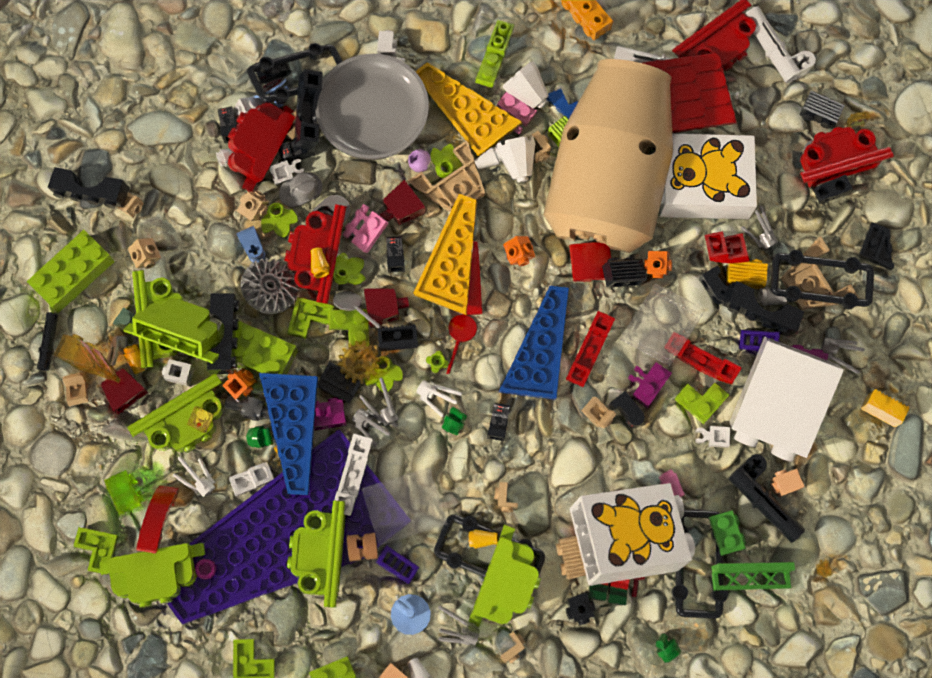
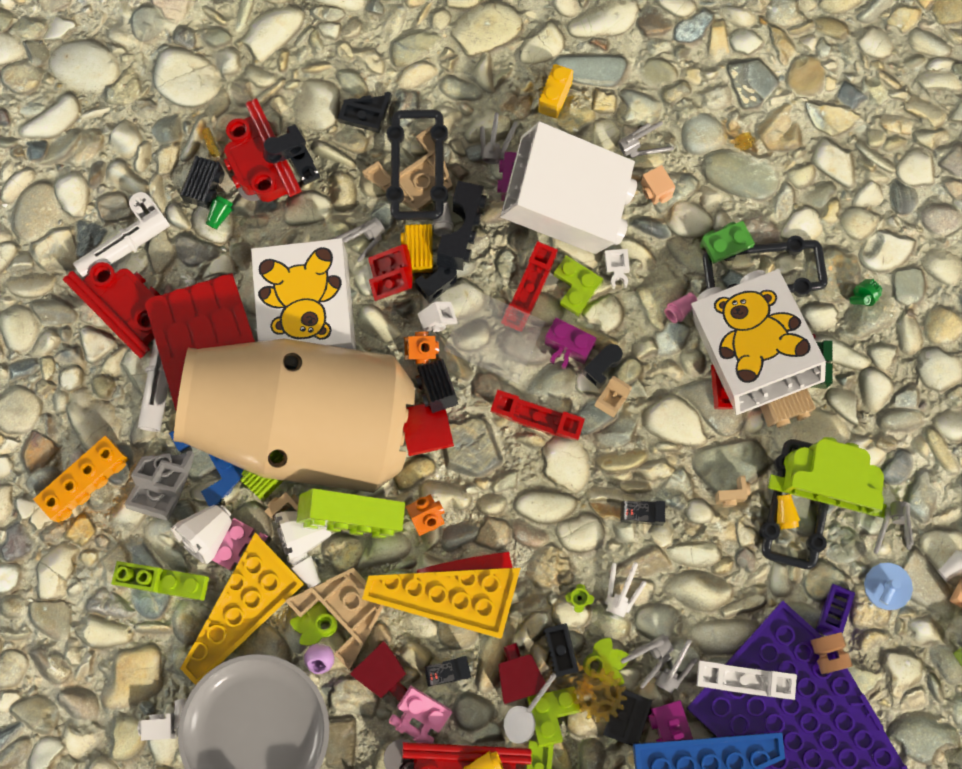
camera: 90 degrees left, 0 degrees up
lime brick [287,501,346,608] -> none
lime plate [333,253,366,285] -> none
clear piece [362,468,447,546] -> none
green piece [442,407,467,435] -> none
red piece [446,315,477,374] -> none
blue wing [498,285,569,400] -> none
tan bracket [500,632,525,664] -> none
black brick [565,593,596,626] -> none
bright green fence [711,562,795,591] -> none
black piece [727,454,806,543] -> none
dark purple slope [739,330,780,351] -> none
none -> light grey slope [124,451,194,521]
none -> green cone [205,195,233,230]
none -> black leg [263,124,306,164]
none -> lime brick [296,488,405,539]
none -> white brick [418,302,458,332]
none -> light grey plant [618,121,674,159]

